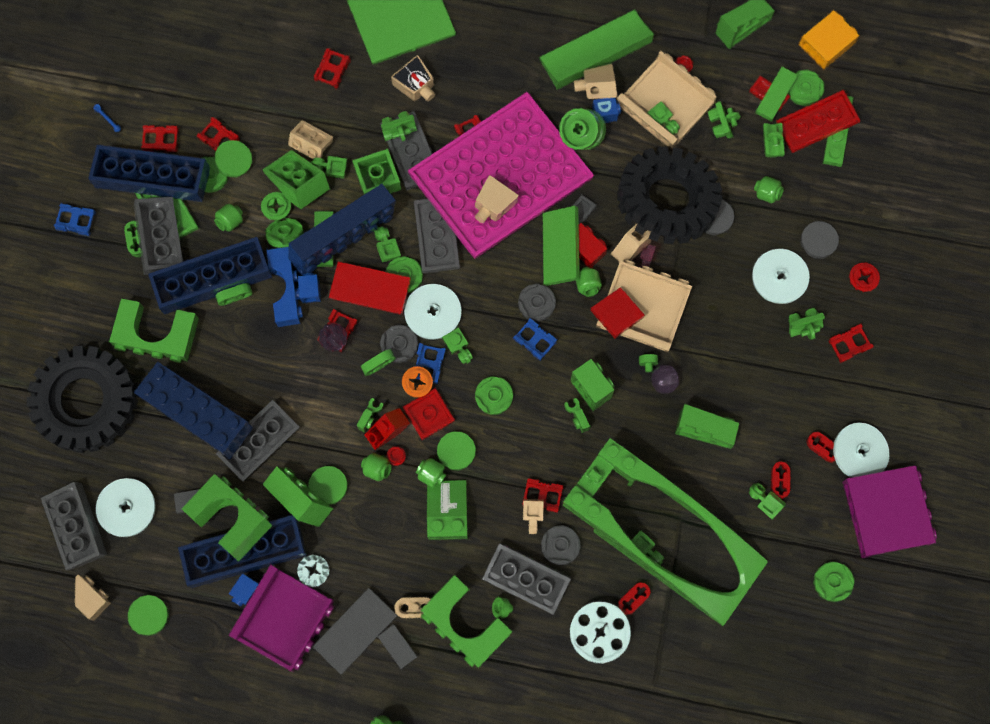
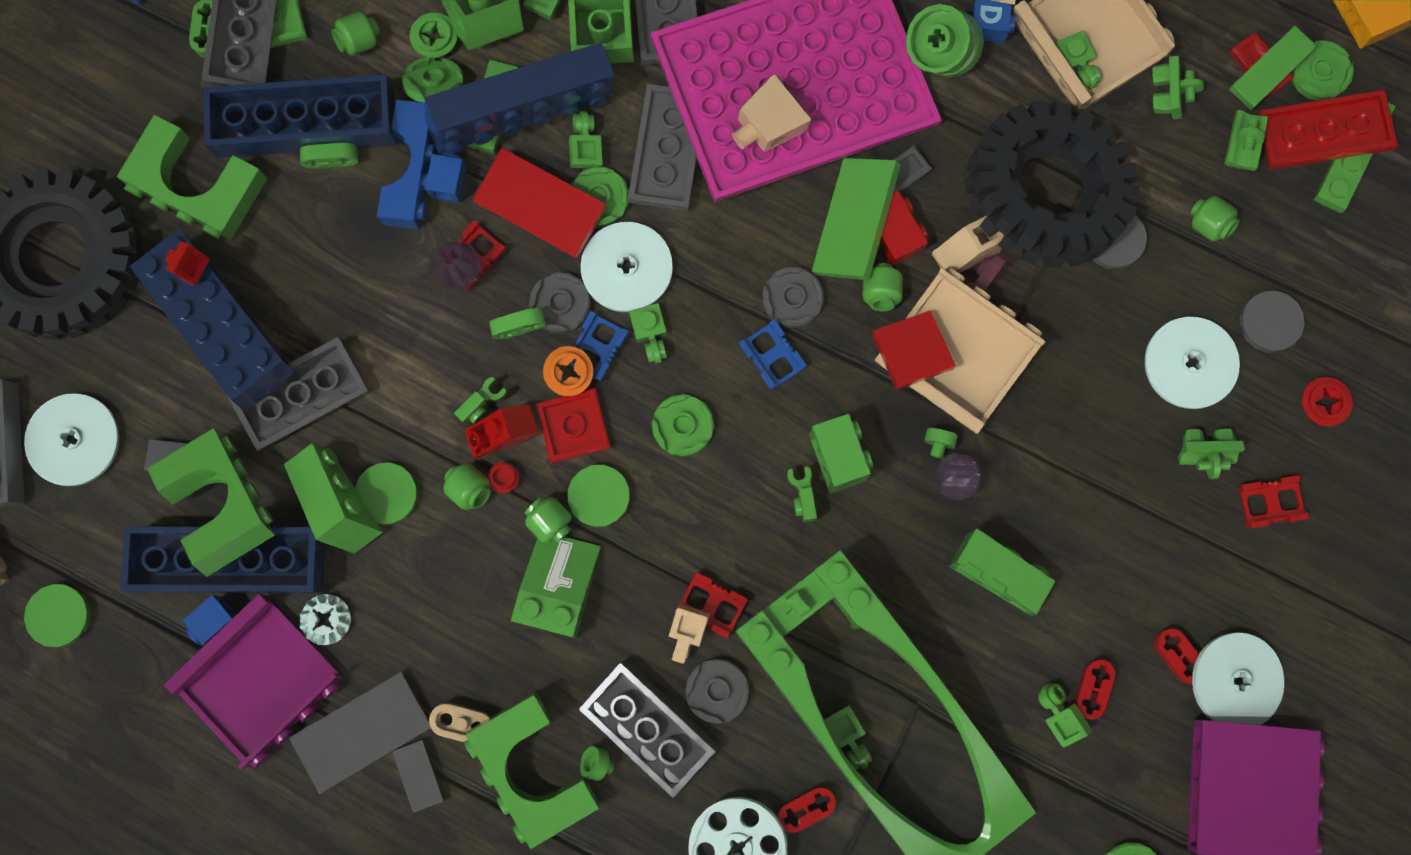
camera: 20 degrees right, 5 degrees up
none -> red tile [164,241,210,286]

